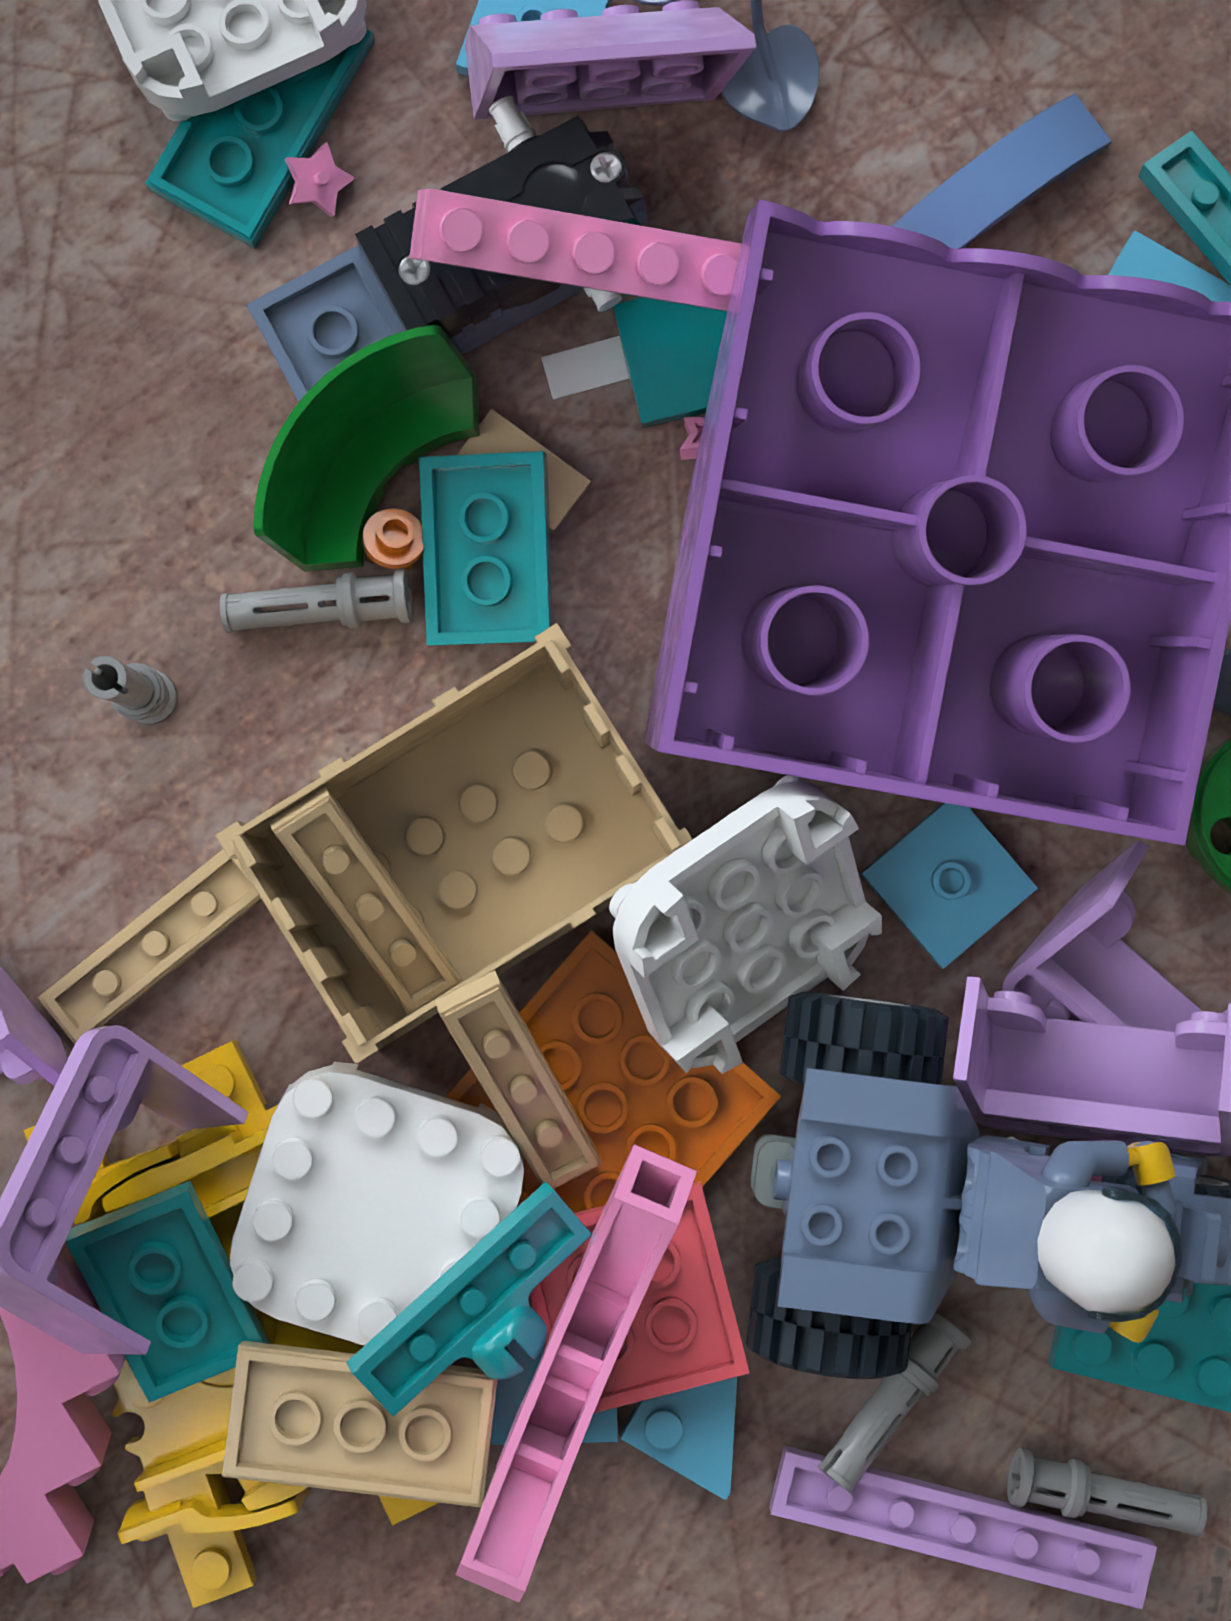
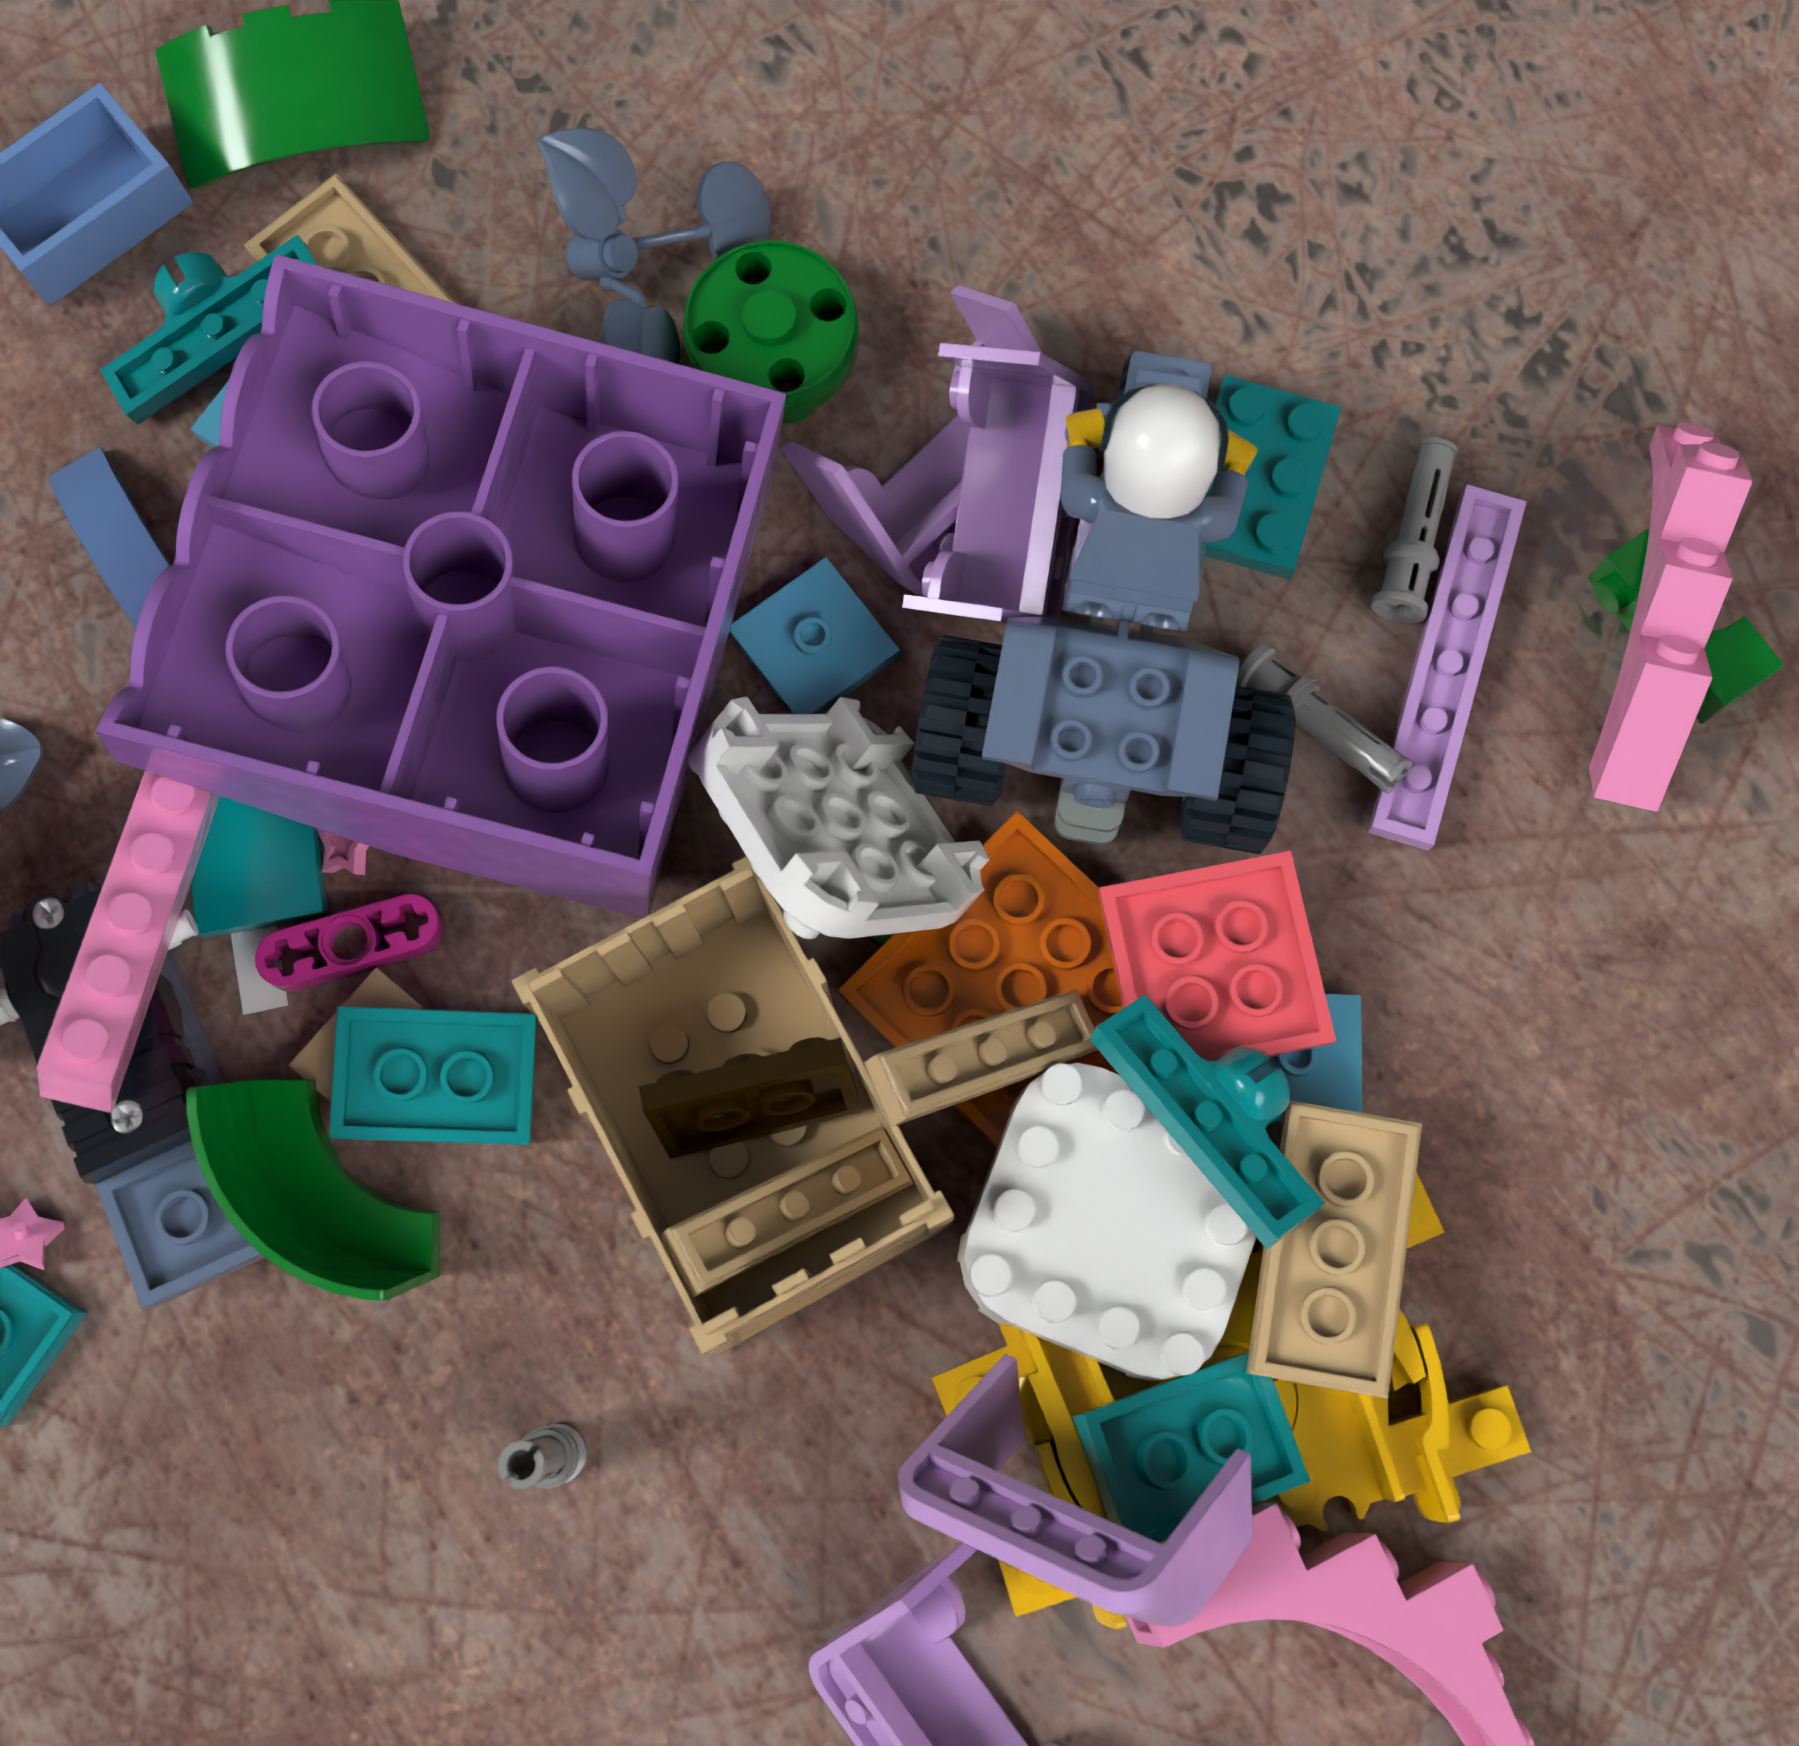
camera: 85 degrees left, 10 degrees down
tan tile [37,849,262,1044] -> none
light grey pin [220,567,413,633] -> none
orange plate [362,508,425,571] -> none
bright pink arch [455,1145,697,1603] -> none
medium azure wing [620,1377,737,1500] -> none
none -> dark pink beam [255,894,444,992]
none -> dark brown plate [639,1037,862,1159]

